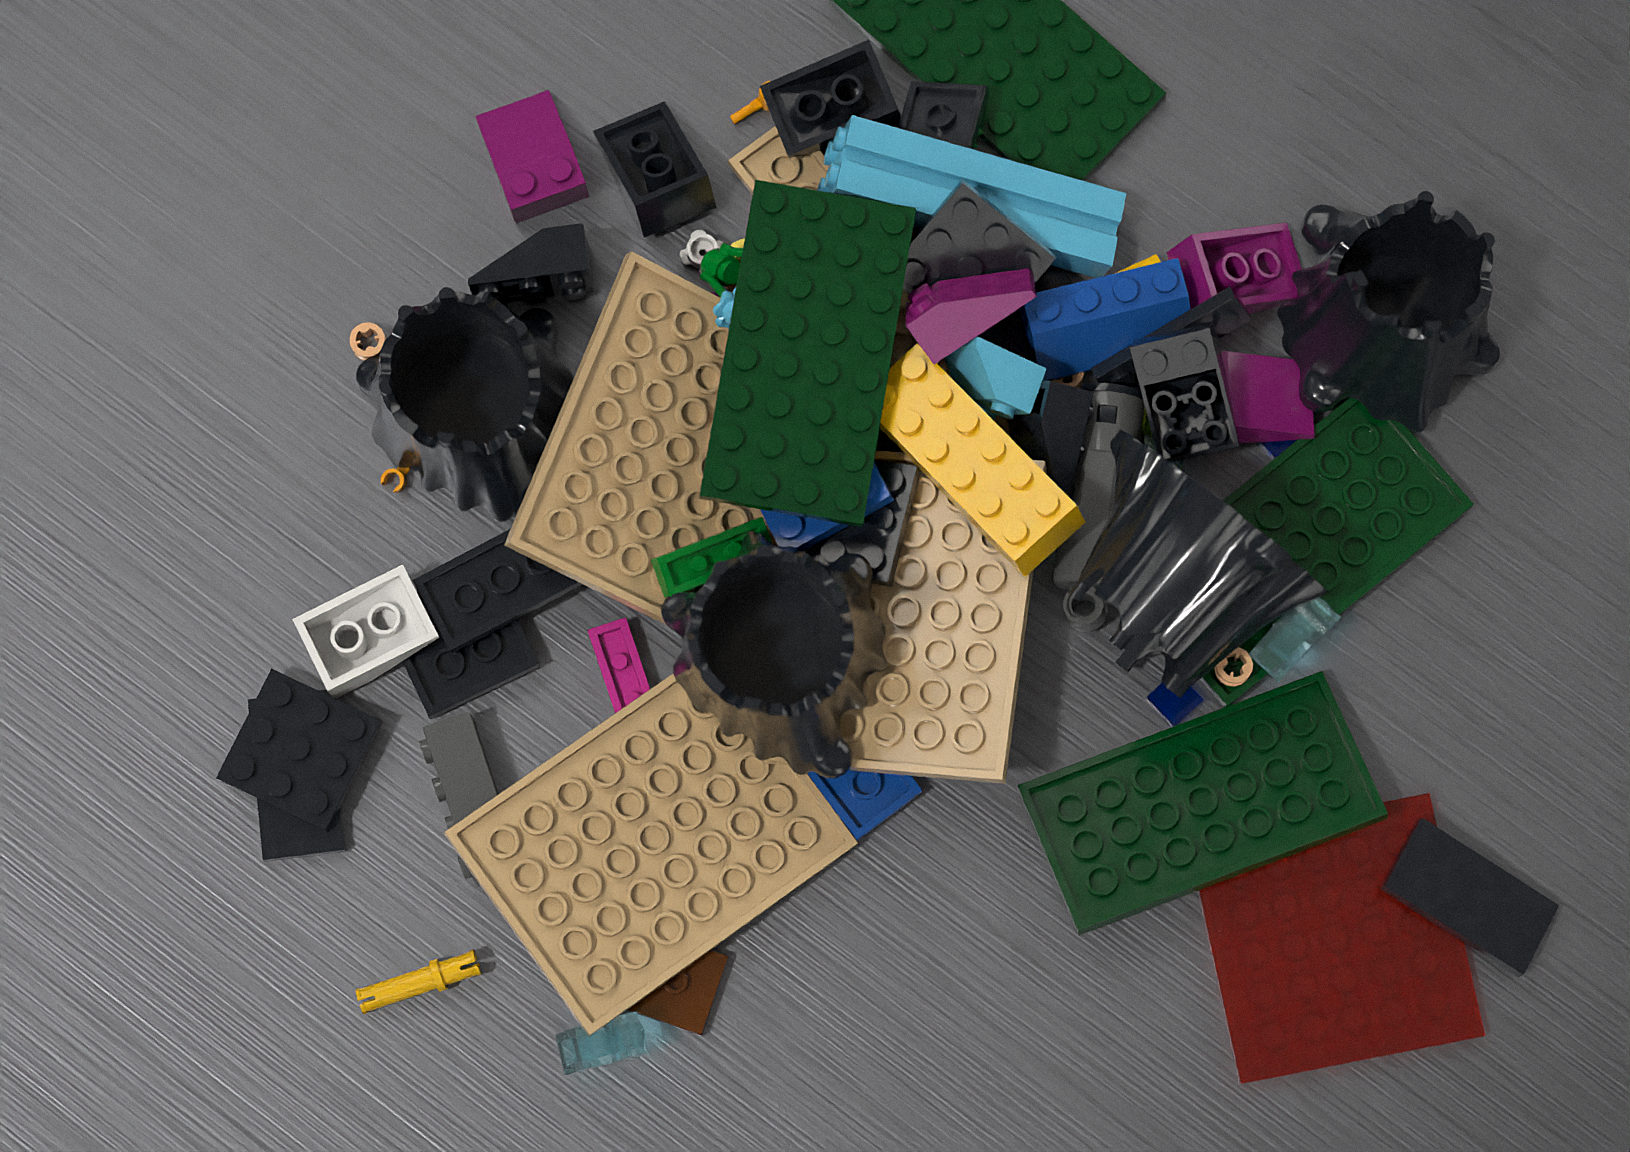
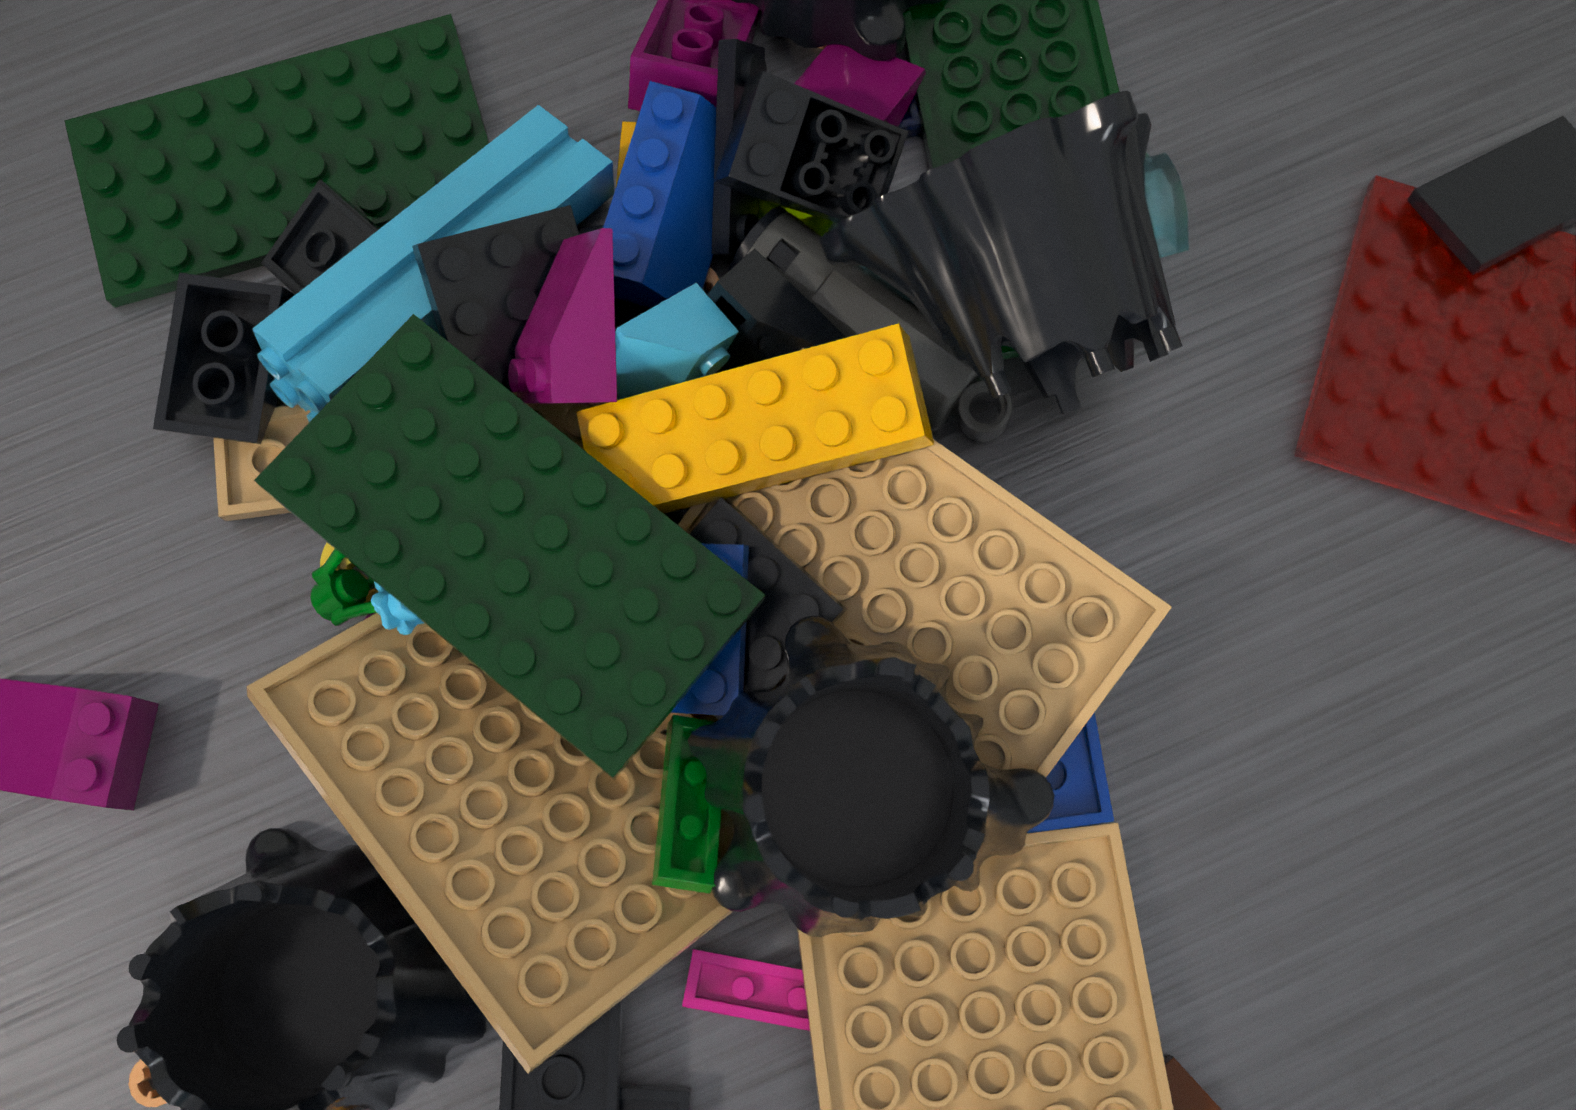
camera: 65 degrees left, 0 degrees up
black slope [468,223,594,307] -> none
black slope [593,101,716,238] -> none
white plate [679,230,724,274] -> none
light orange hand [729,81,770,125] -> none
dark green plate [1017,671,1388,936] -> none
clear blue tile [1145,683,1204,727] -> none

